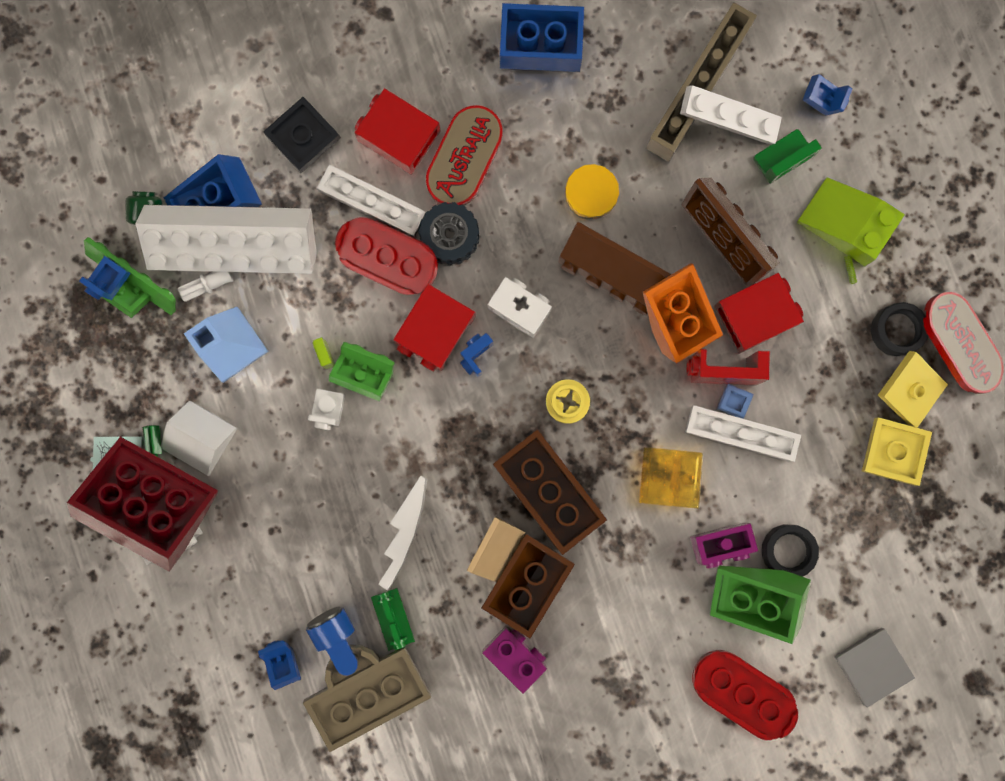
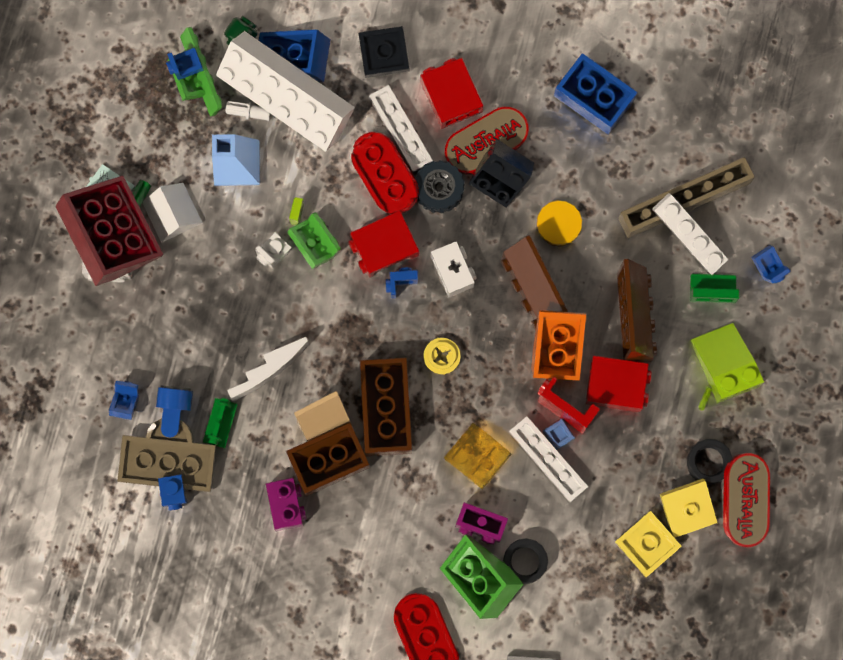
camera: 30 degrees right, 5 degrees down
none -> blue bracket [158,475,187,511]
none -> black slope [469,139,534,208]

